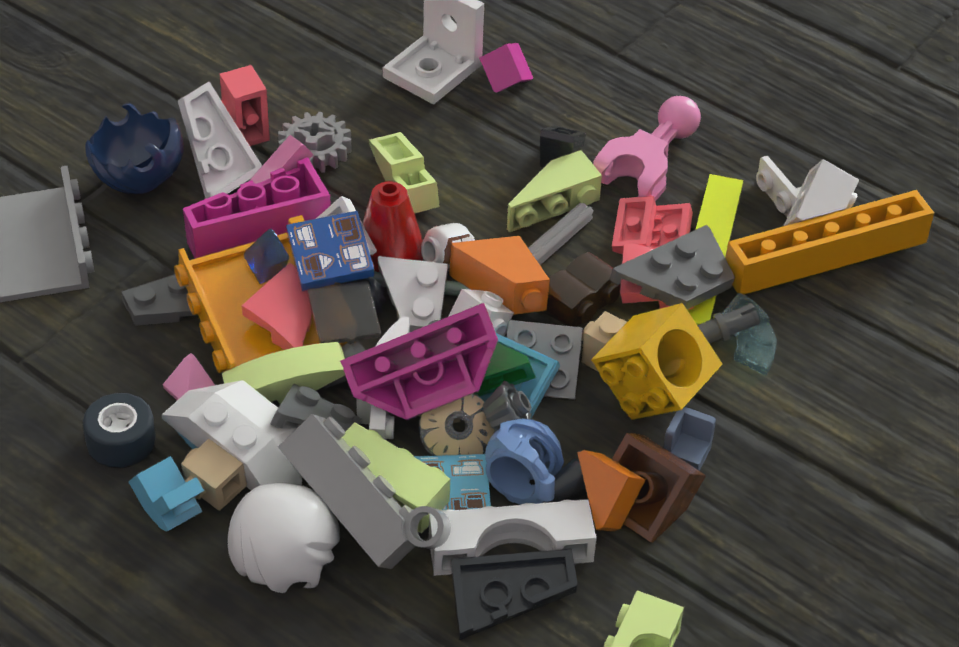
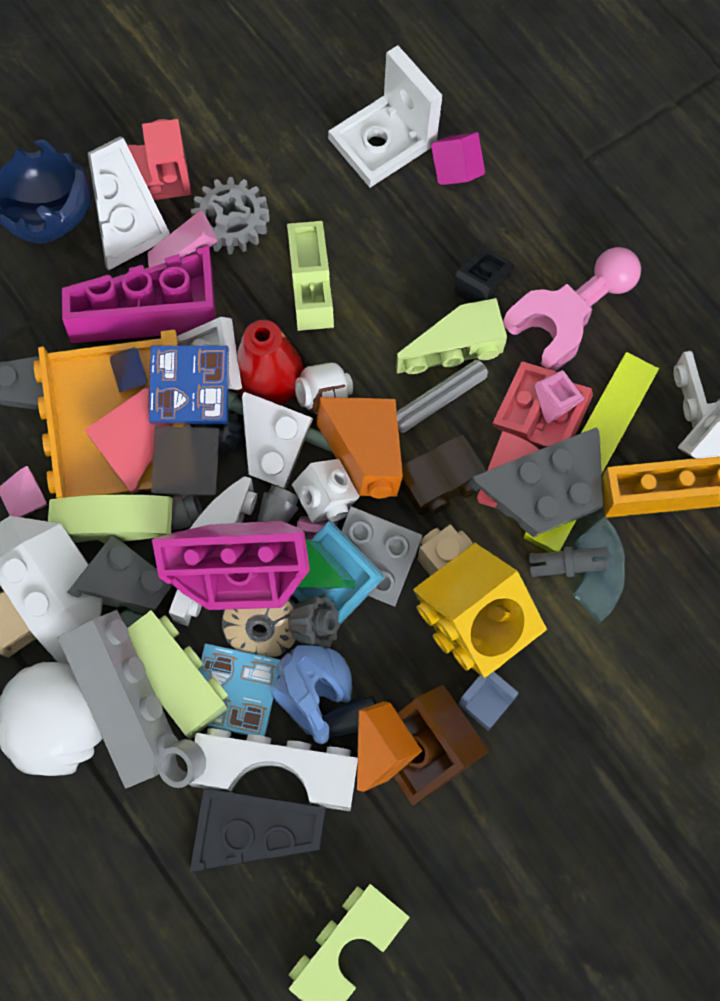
camera: 15 degrees right, 25 degrees up
none -> bright pink slope [535,370,584,424]

